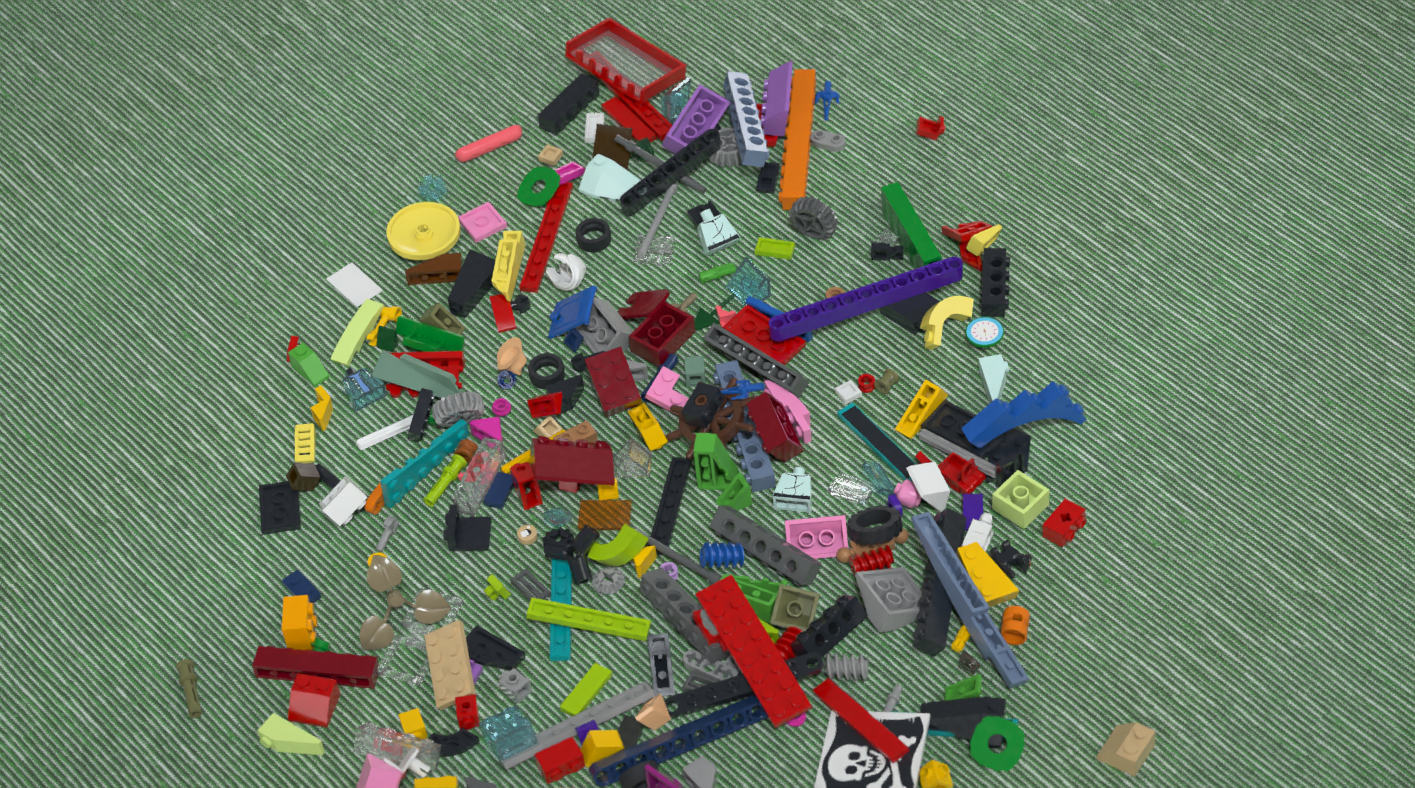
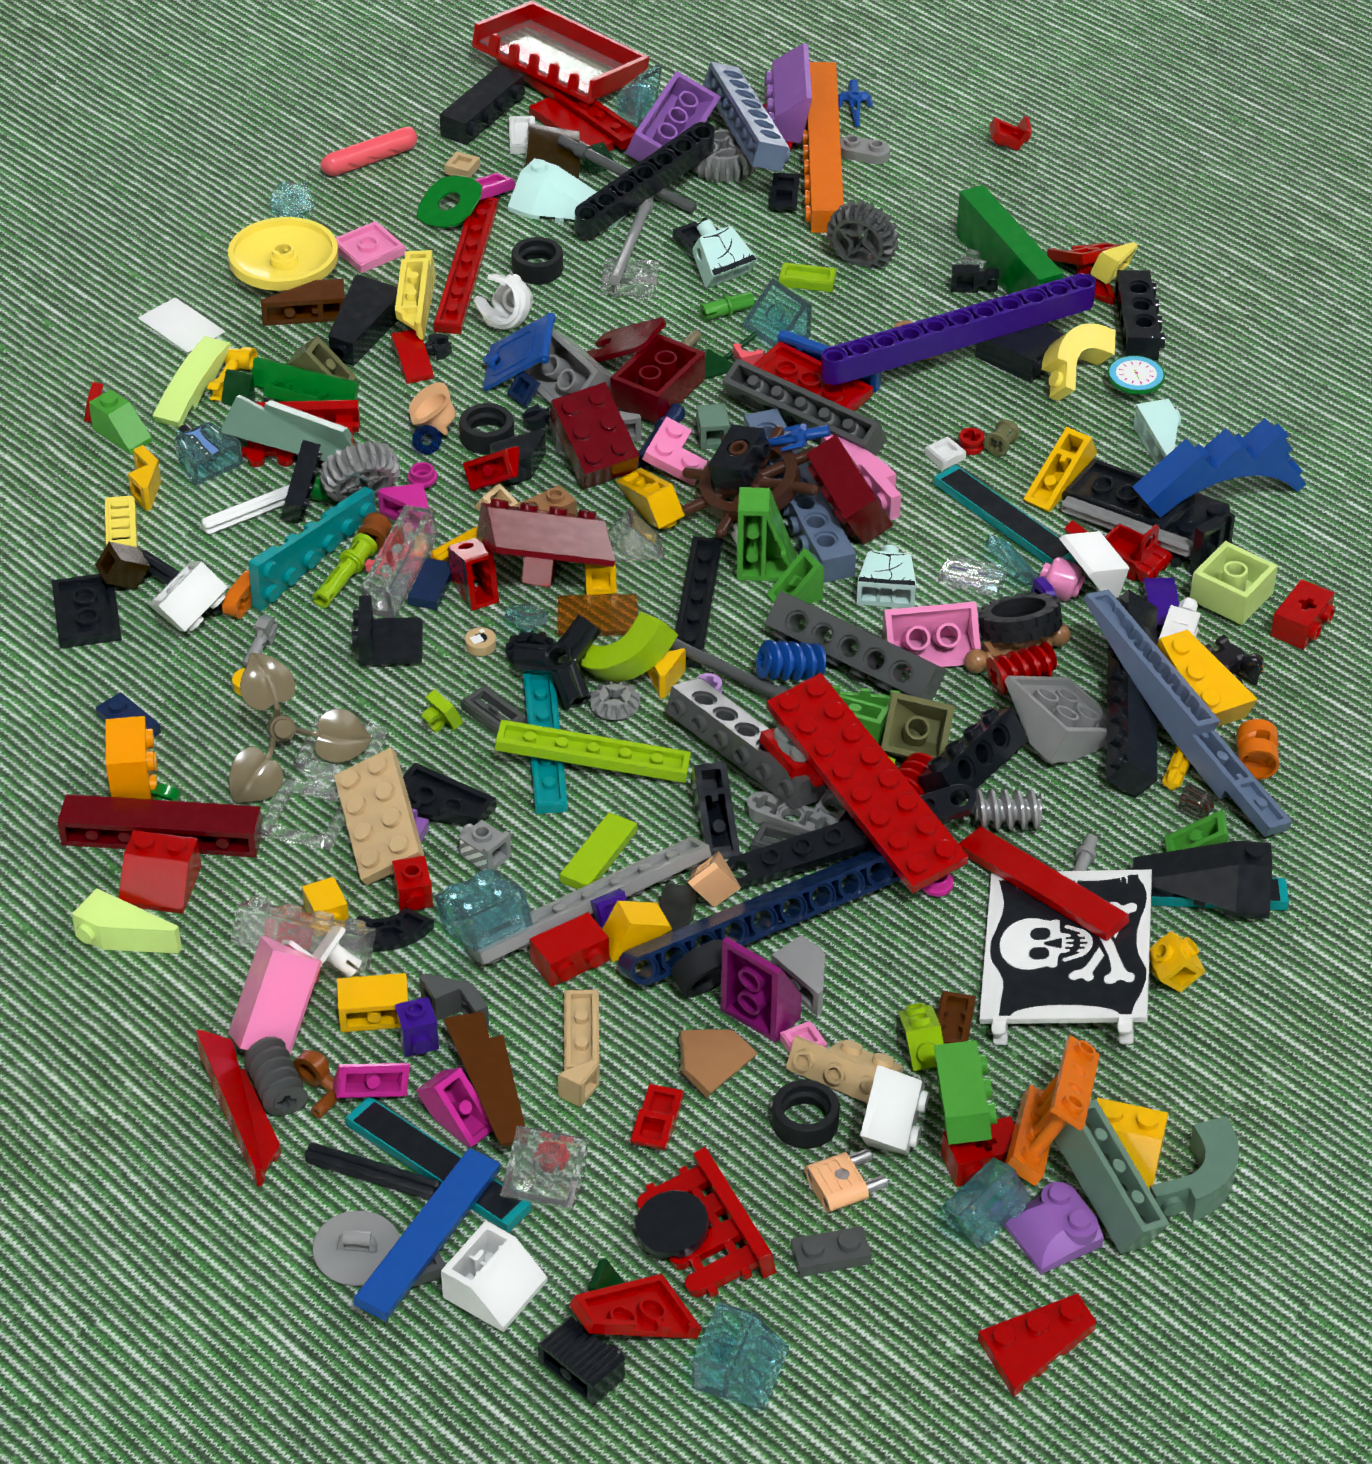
camera: 10 degrees left, 5 degrees down
green piece [970,716,1025,771] -> none

